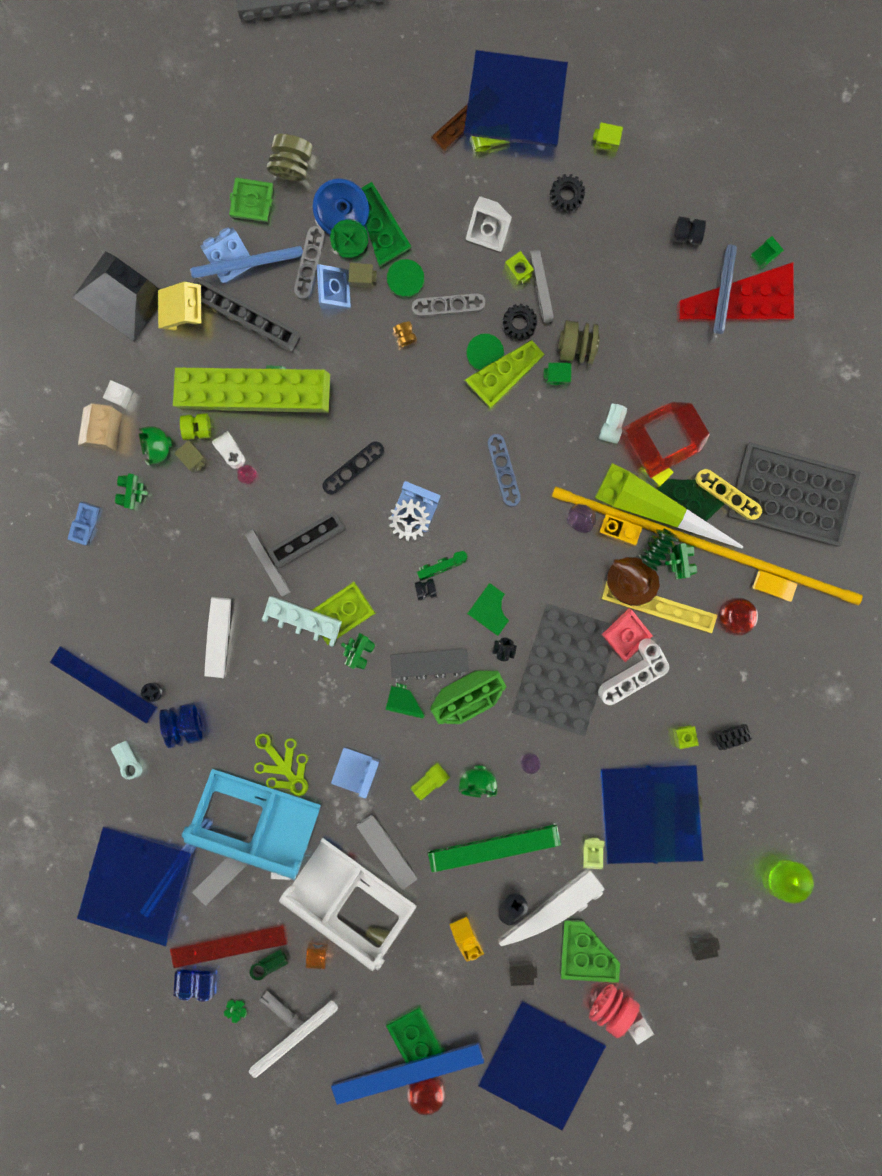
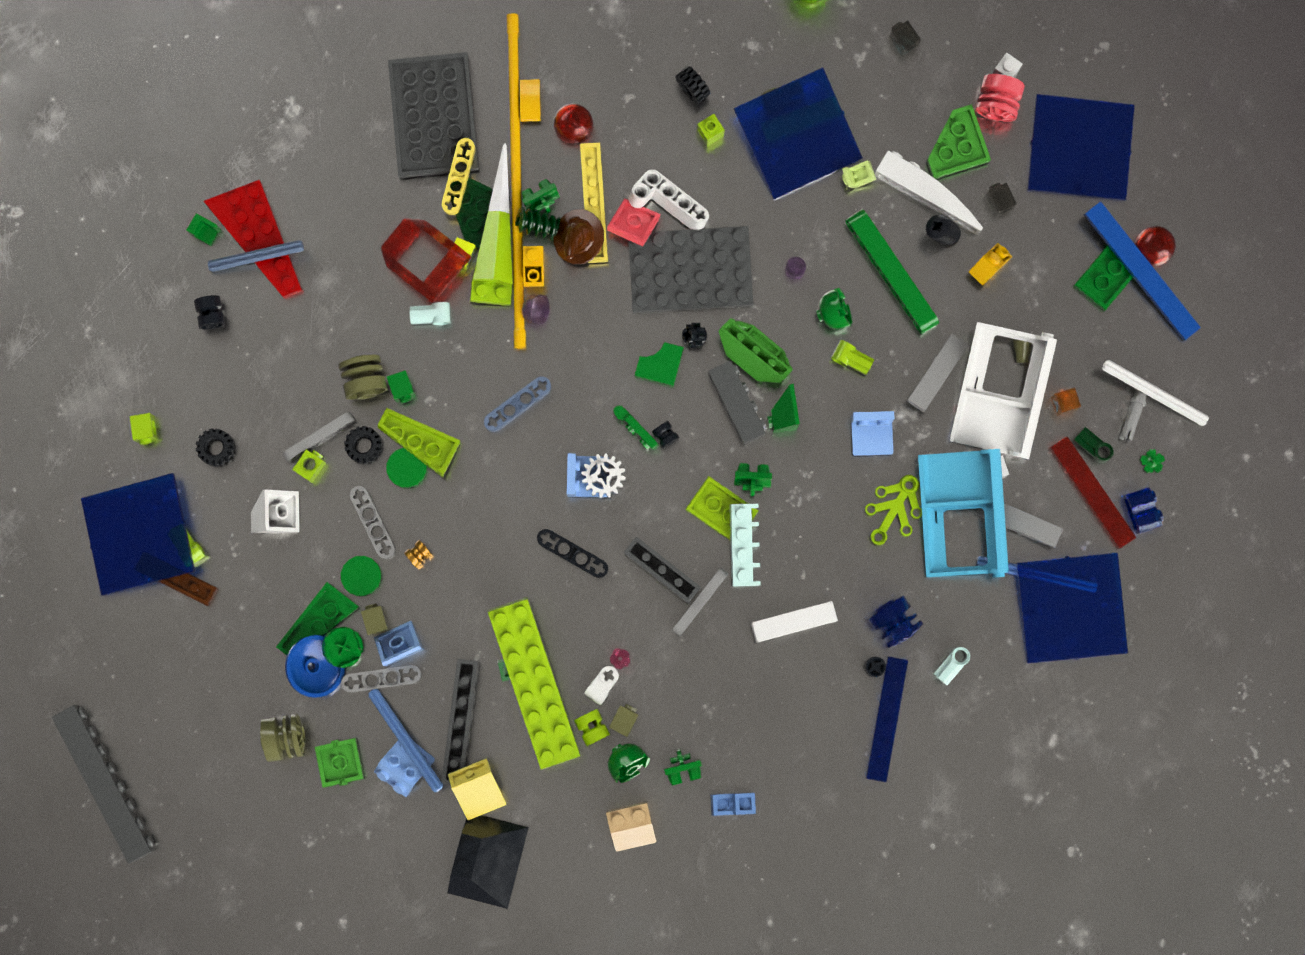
camera: 115 degrees left, 5 degrees down
white brick [103,380,133,409] -> none

